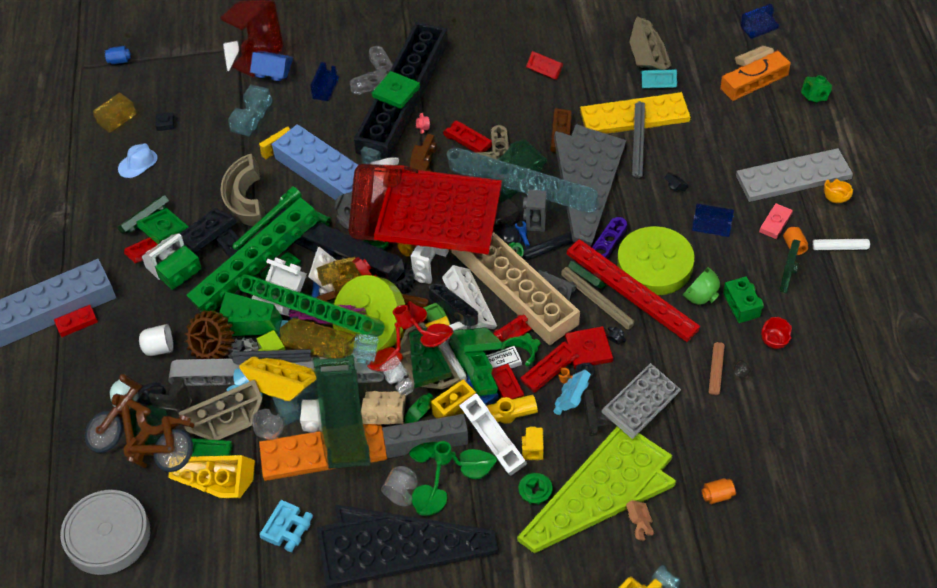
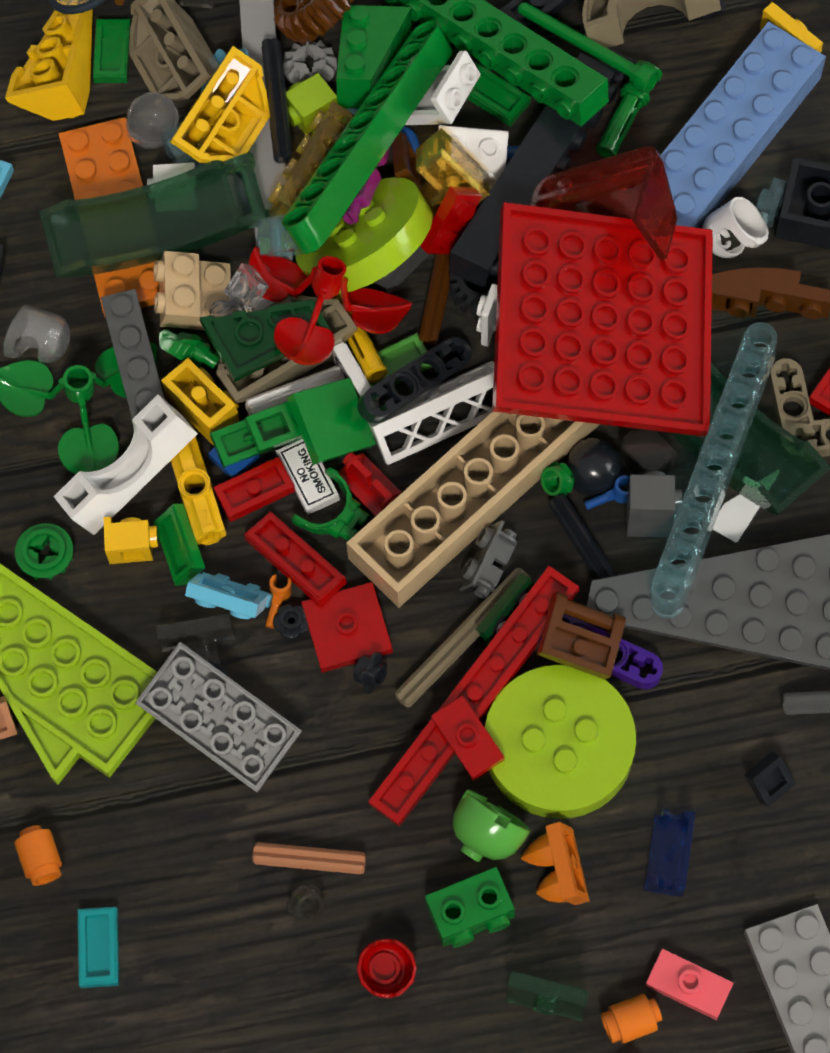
camera: 85 degrees right, 15 degrees up
none -> teal tile [78,907,119,988]
none -> green tile [153,504,205,586]
none -> red plate [431,695,505,781]
none -> orange tile [521,822,590,906]
none -> reddish brown plate [537,591,626,680]

